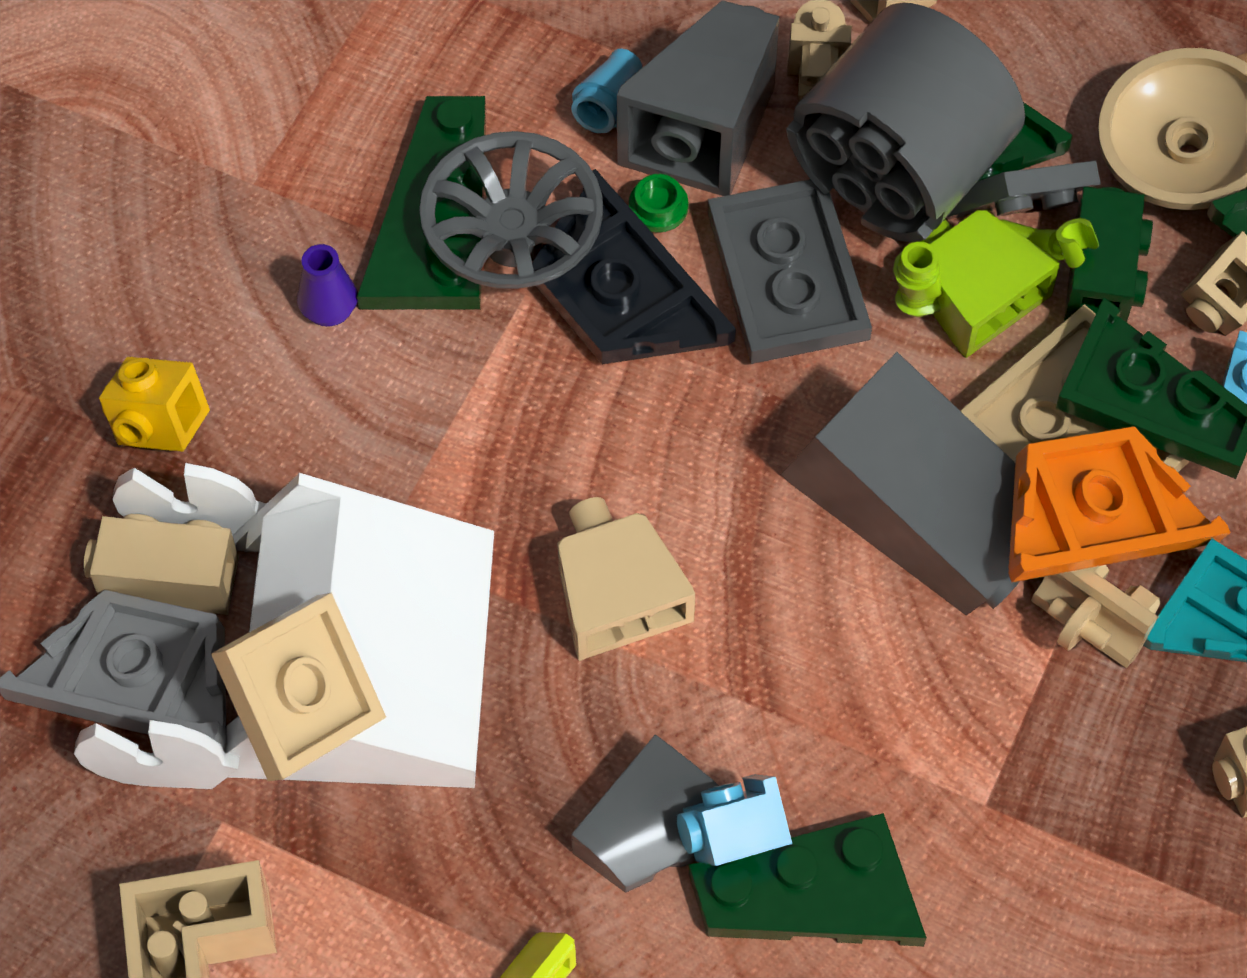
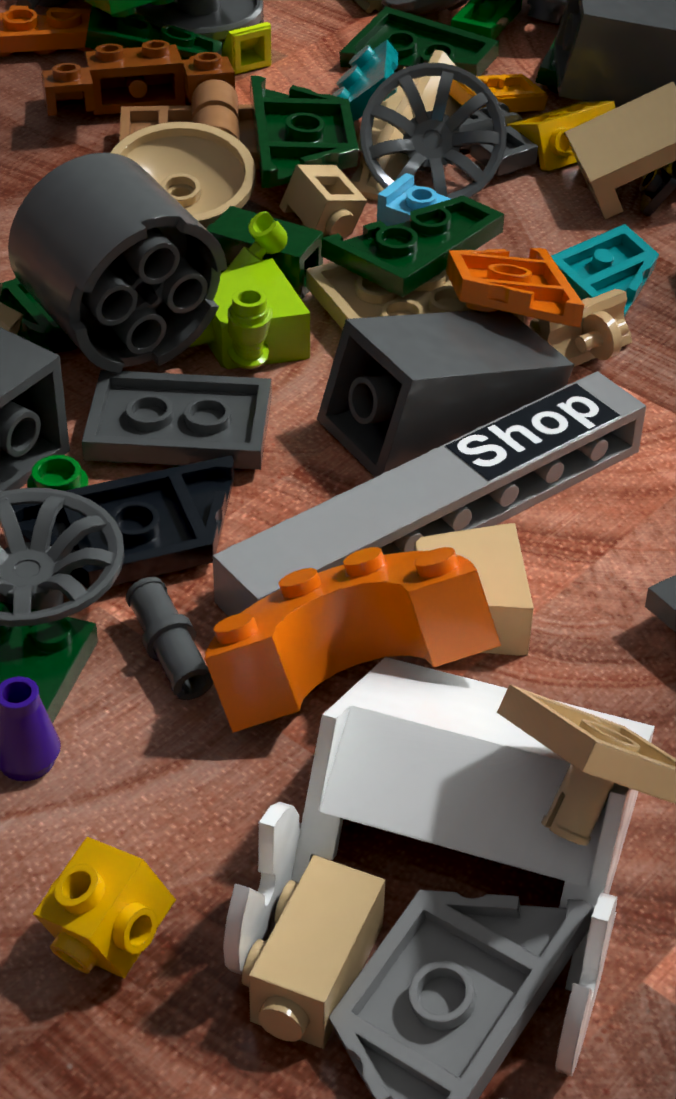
camera: 75 degrees left, 20 degrees down
none -> dark grey pin [126,577,213,700]
none -> orange brick [204,547,501,733]
none -> light grey brick [213,371,646,617]

